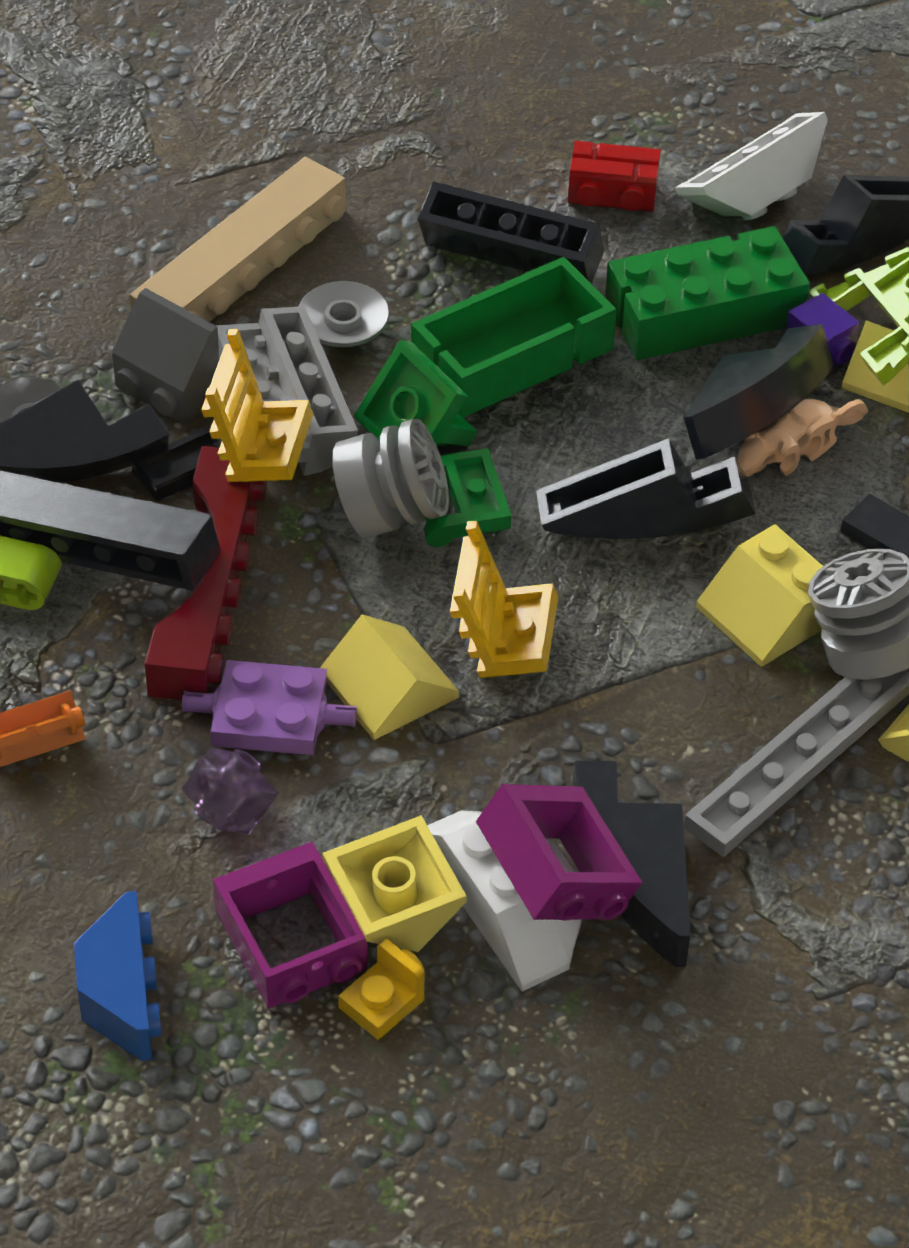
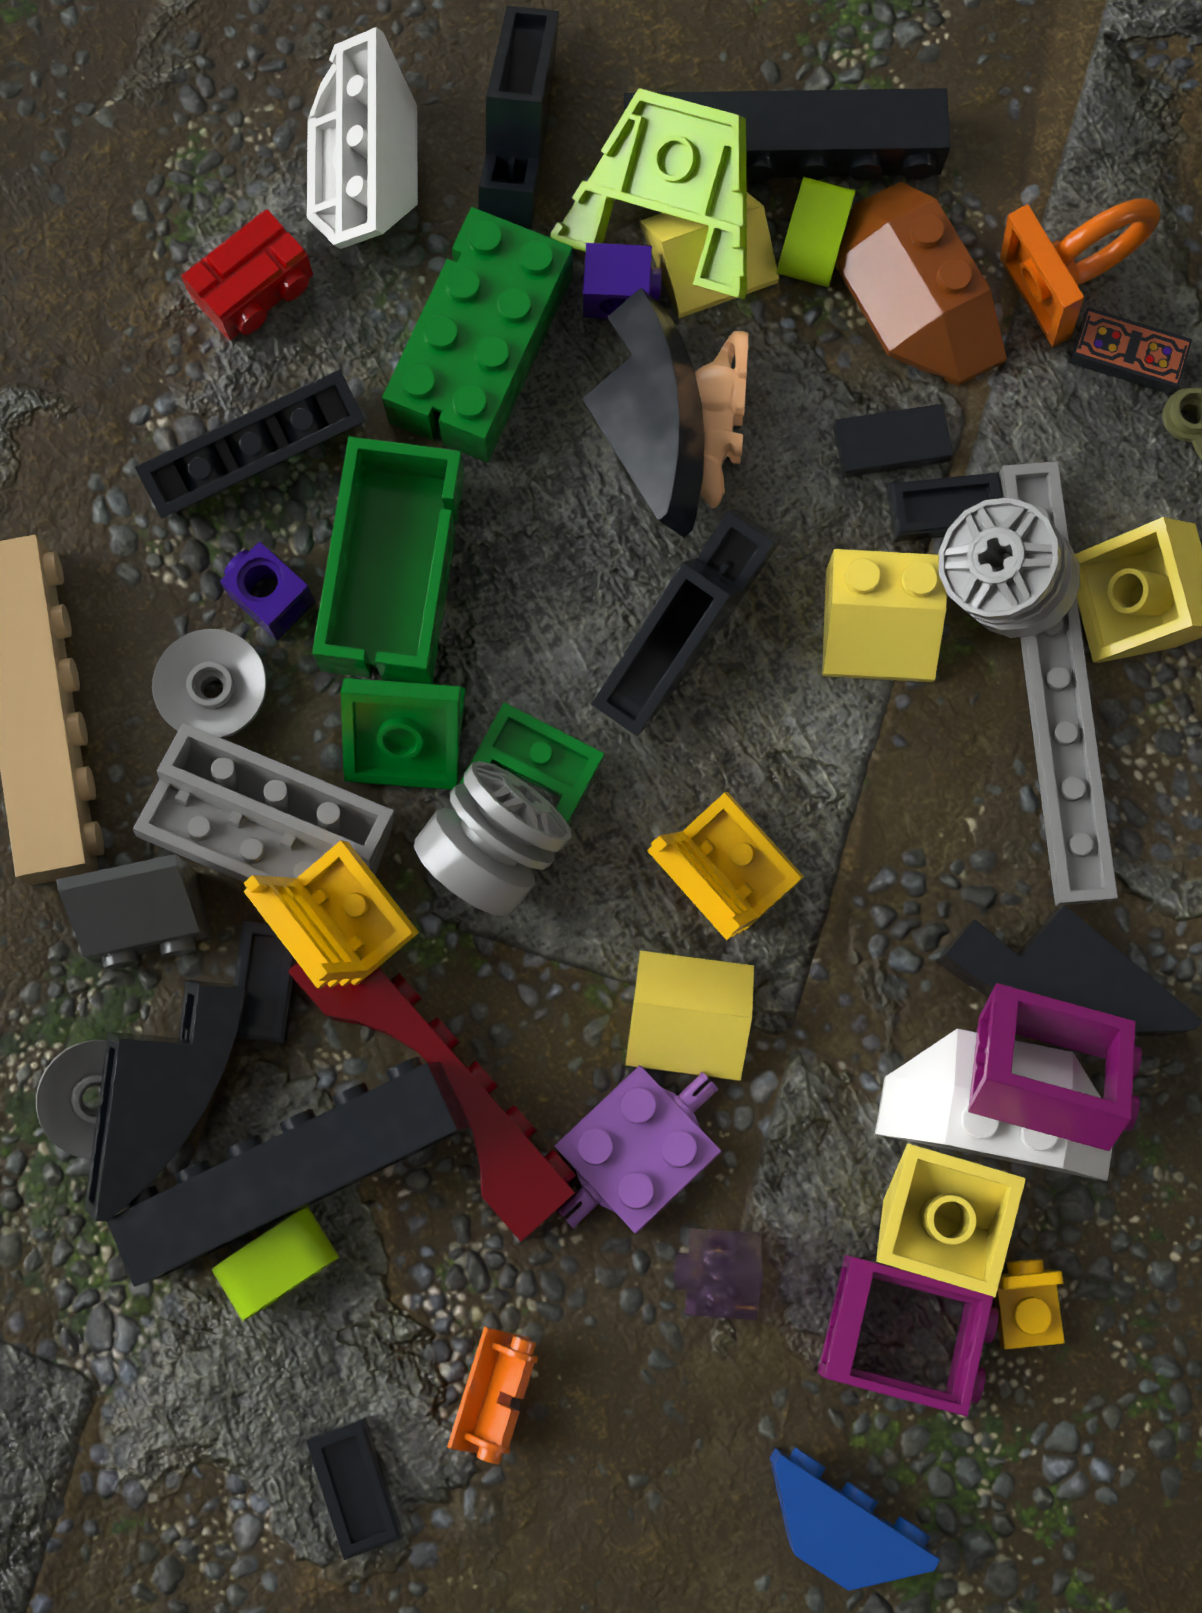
camera: 50 degrees left, 30 degrees up
none -> dark purple brick [220,541,316,641]

